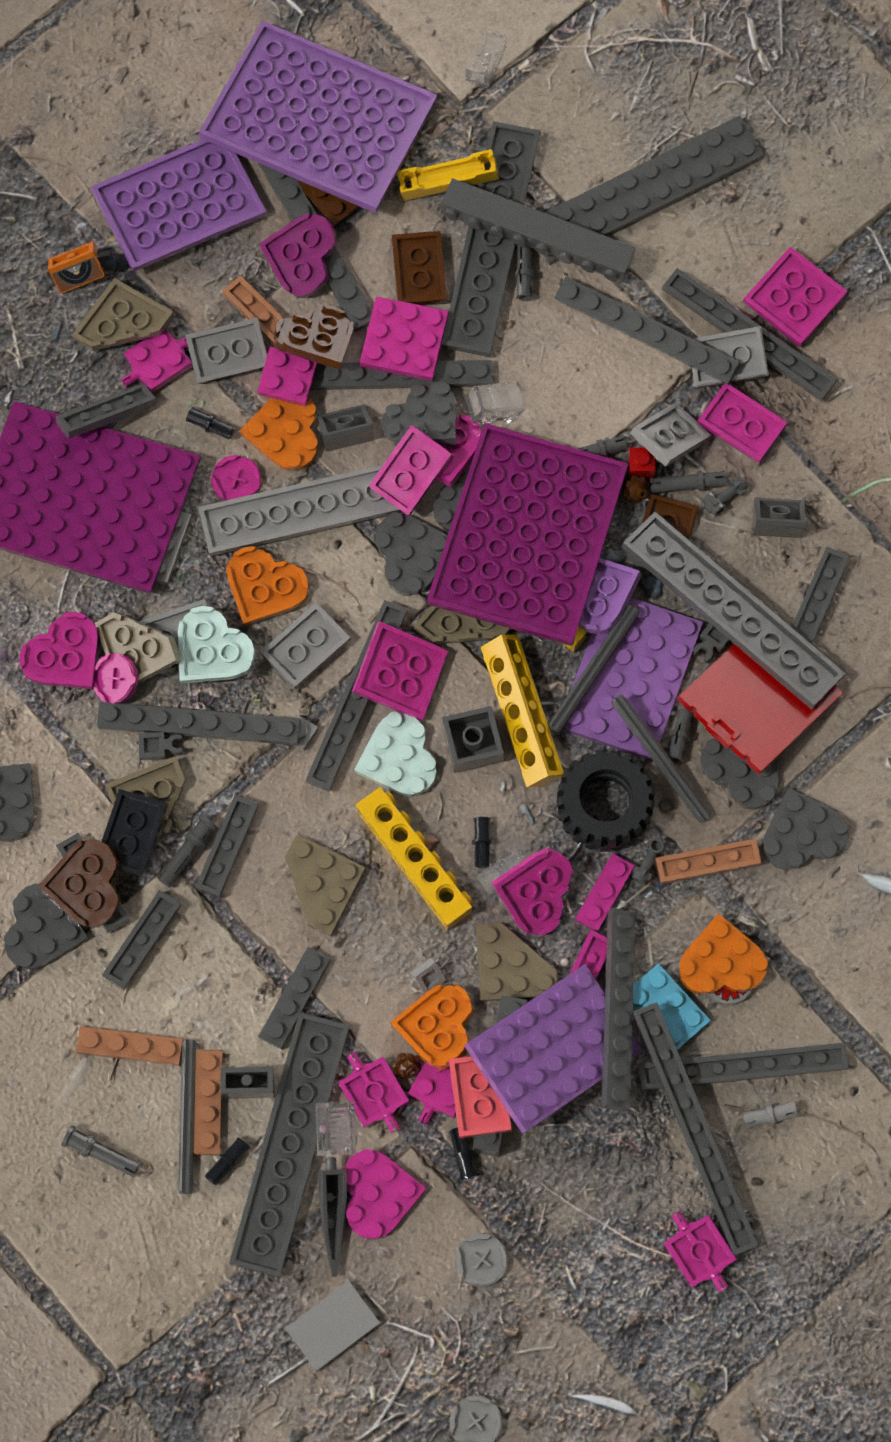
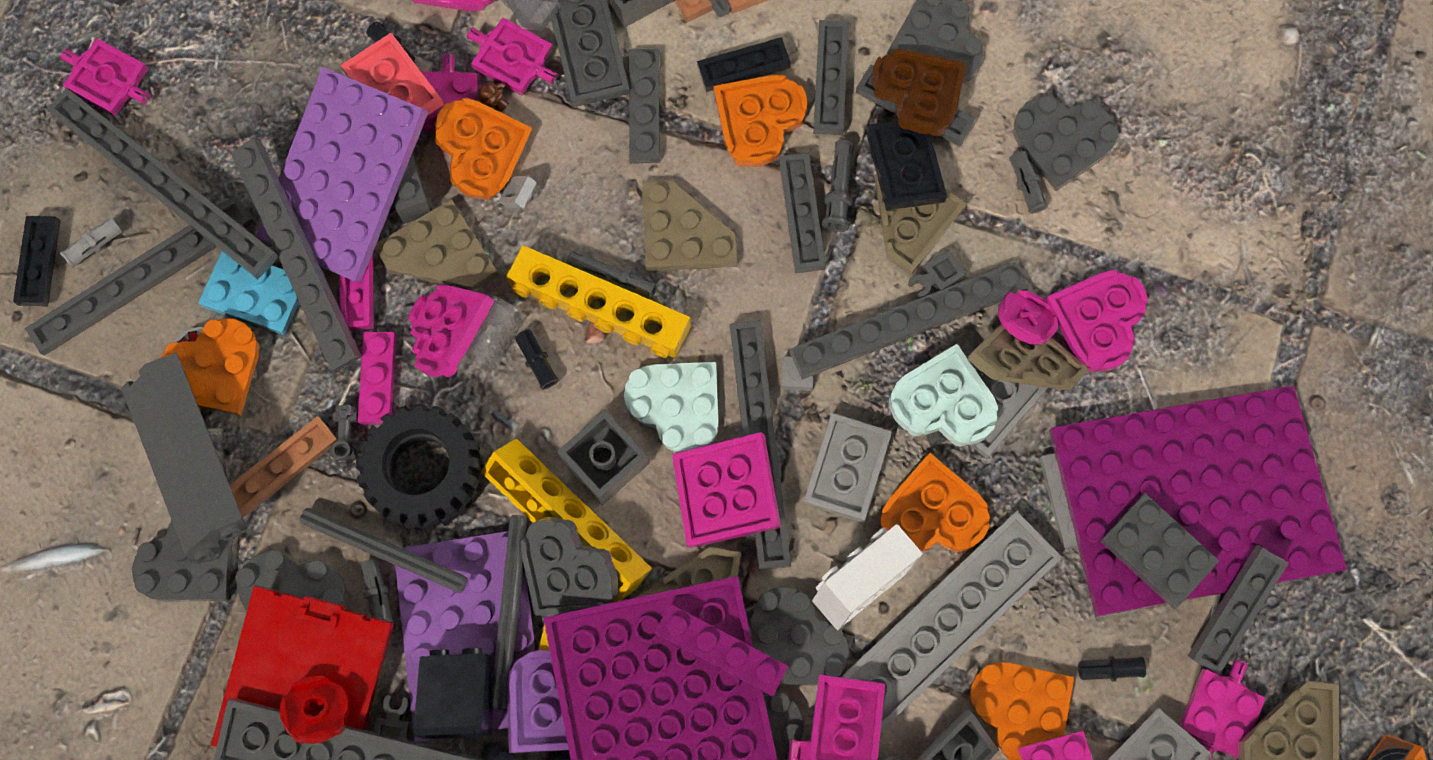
camera: 155 degrees right, 0 degrees up
dark pink tile [211,455,261,501] -> none
none -> black plate [13,216,60,307]
none -> dark grey panel [121,353,247,563]
none -> red plate [279,676,349,744]
none -> black slope [413,648,492,740]
none -> dark grey plate [521,517,619,616]
none -> dark grey pin [566,251,657,300]
none -> magenta plate [654,604,788,697]
none -> black plate [697,37,791,92]
none -> orange plate [713,75,807,167]
none -> white brick [812,524,923,631]
none -> dark grey pin [1009,151,1048,214]
none -> dark grey plate [1100,493,1219,609]

